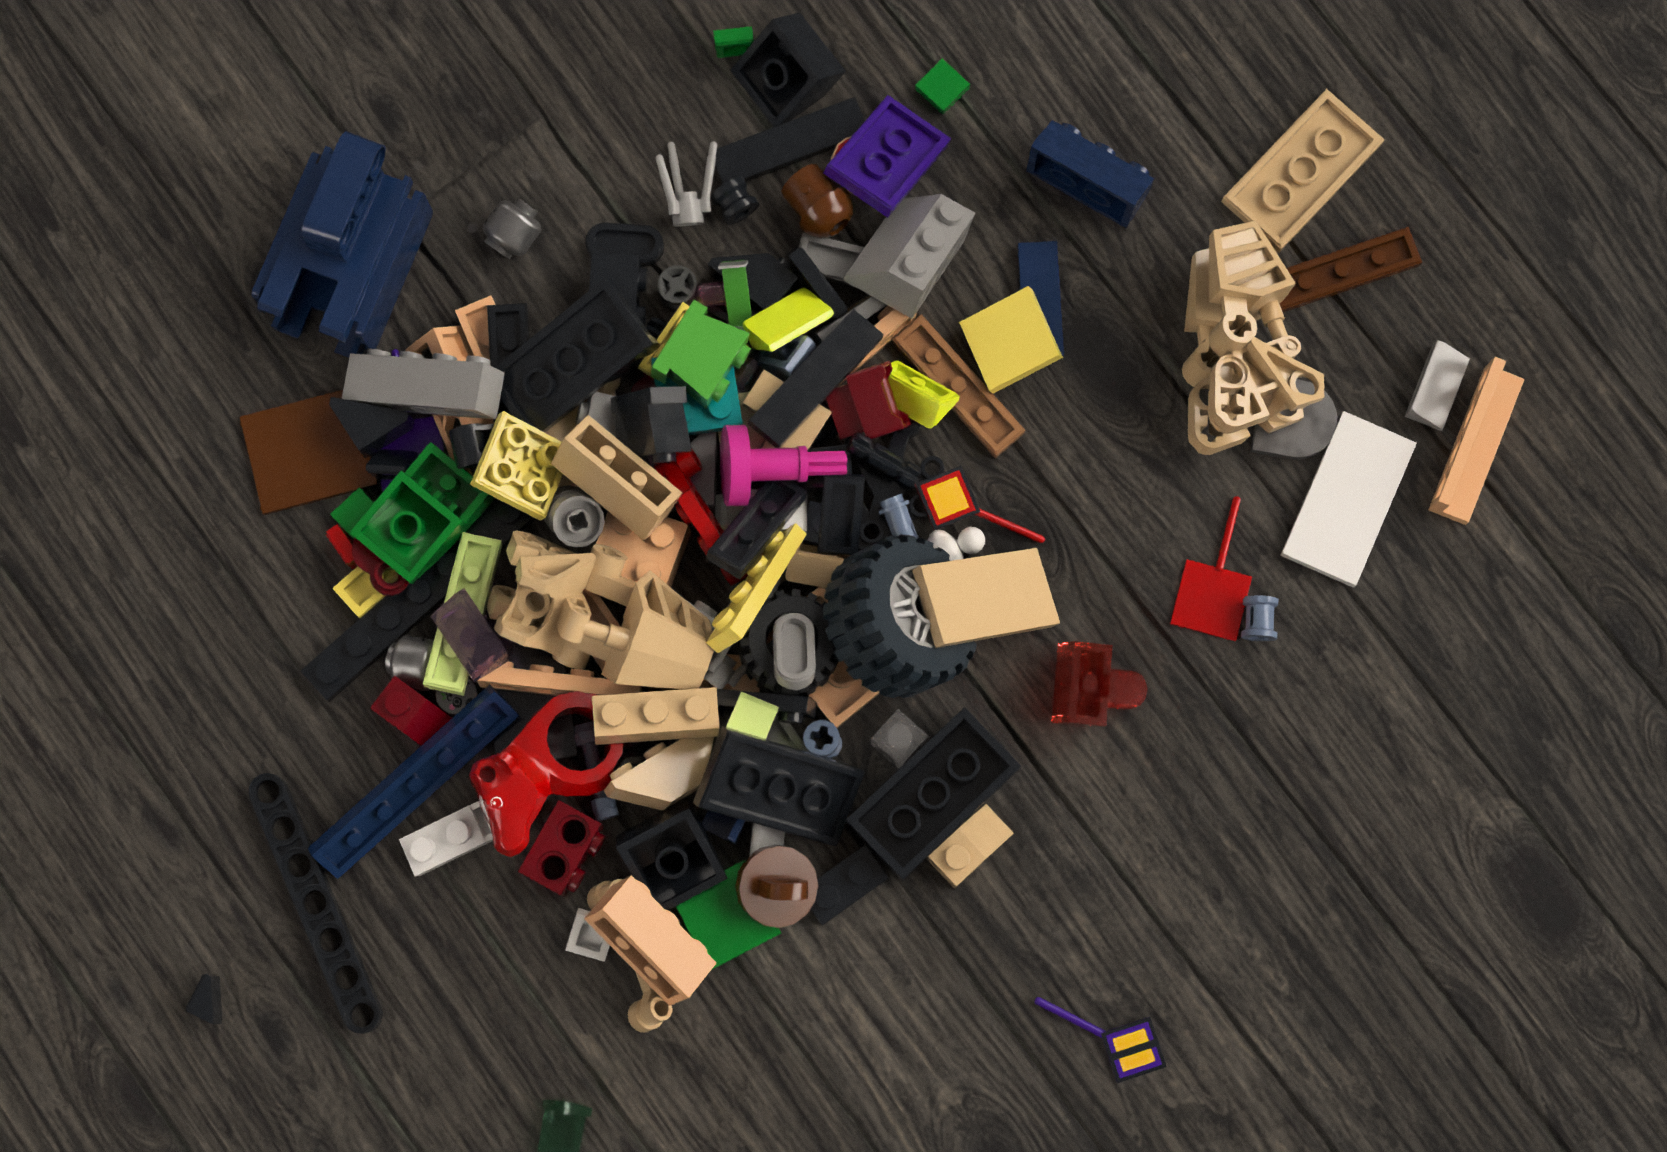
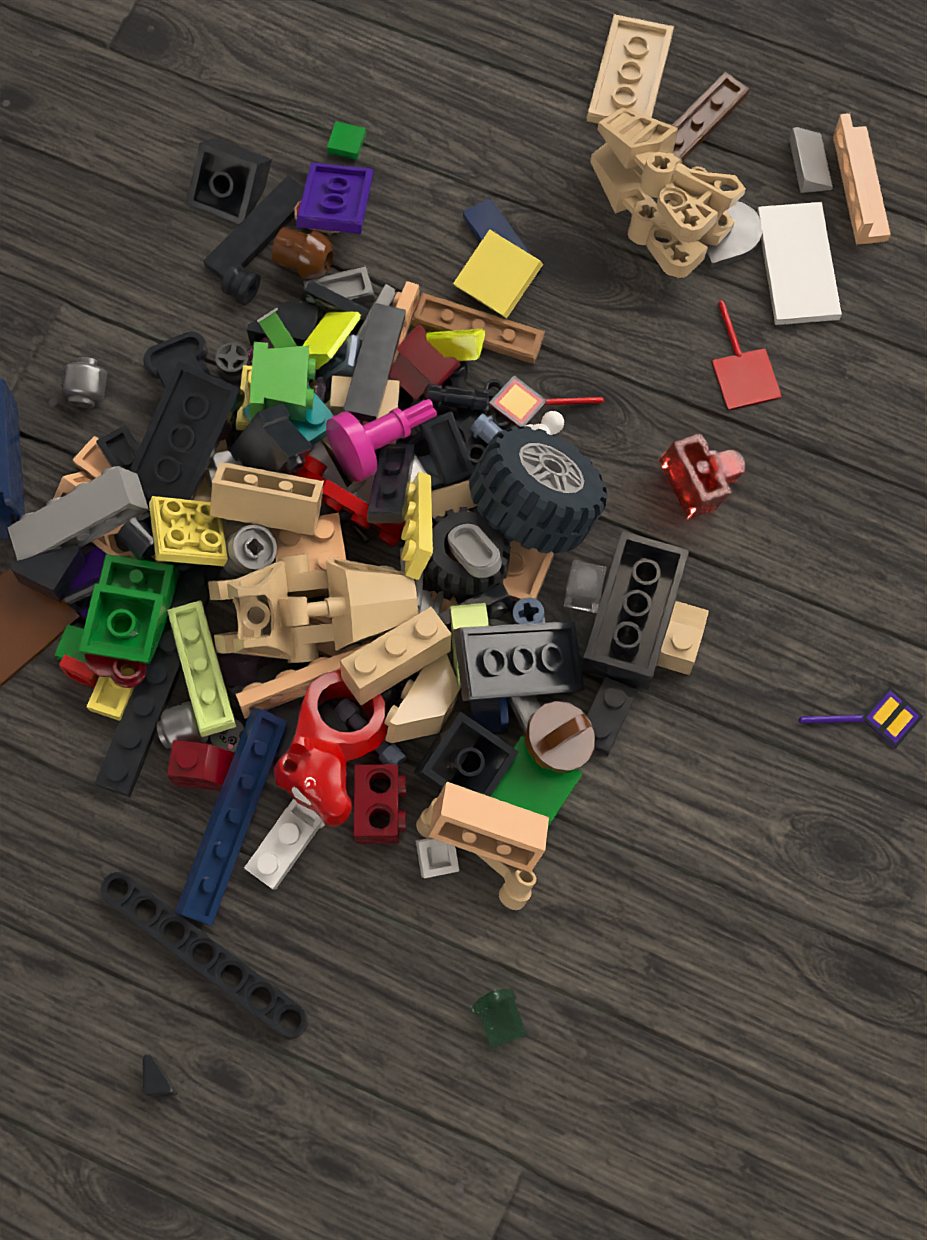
camera: 30 degrees left, 10 degrees down
slope [431,588,509,682] -> none
light grey plant [655,141,717,227] -> none
green tile [713,26,754,58] -> none
light grey slope [844,194,975,319] -> none
tan tile [912,548,1060,648] -> none
dark blue slope [1026,120,1154,229] -> none
sand blue bush [1241,595,1279,641] -> none

